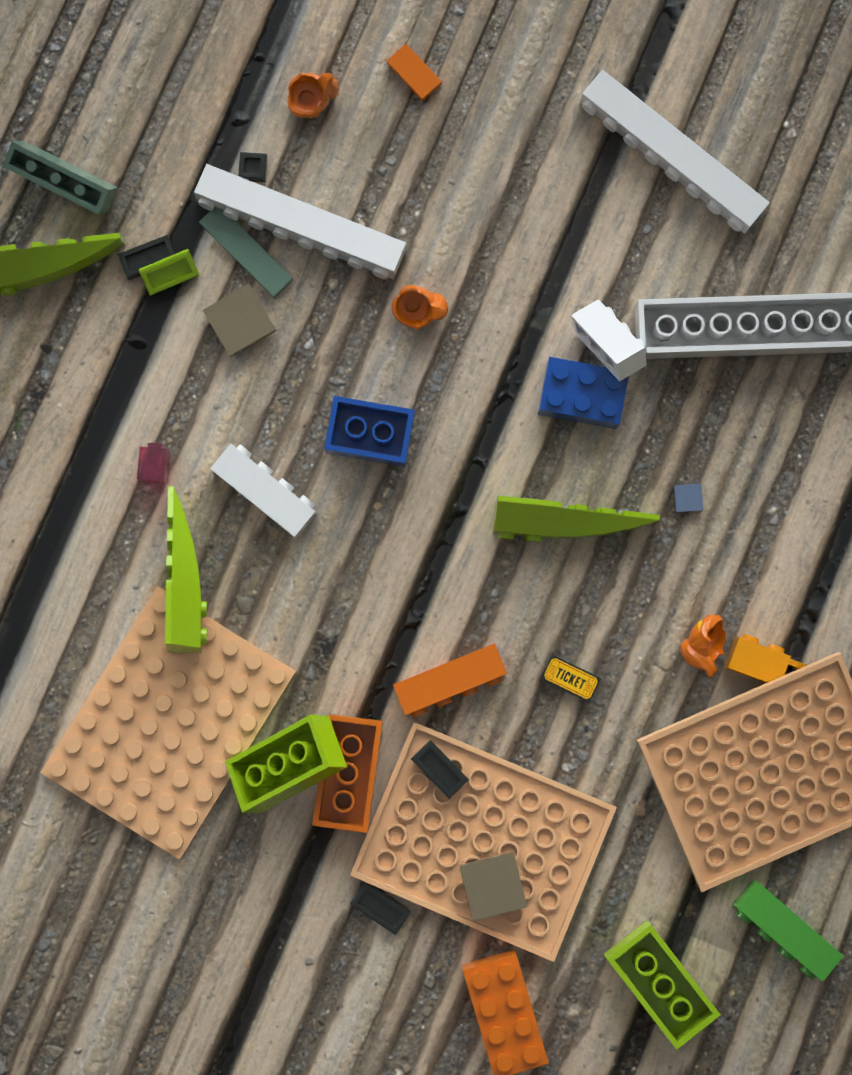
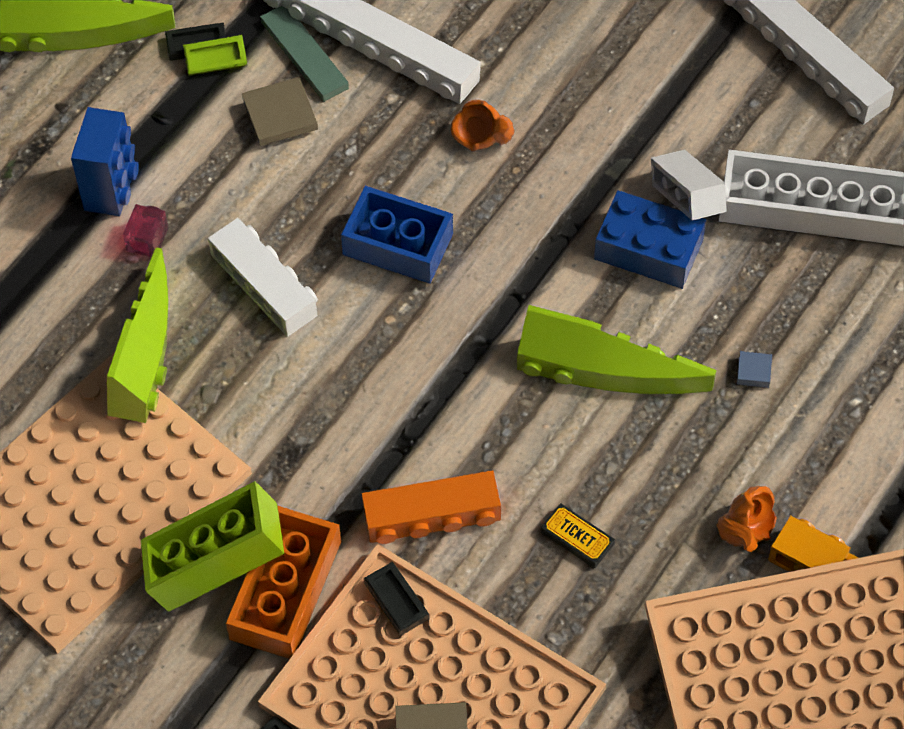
camera: 15 degrees right, 25 degrees down
none -> blue brick [71,107,139,216]

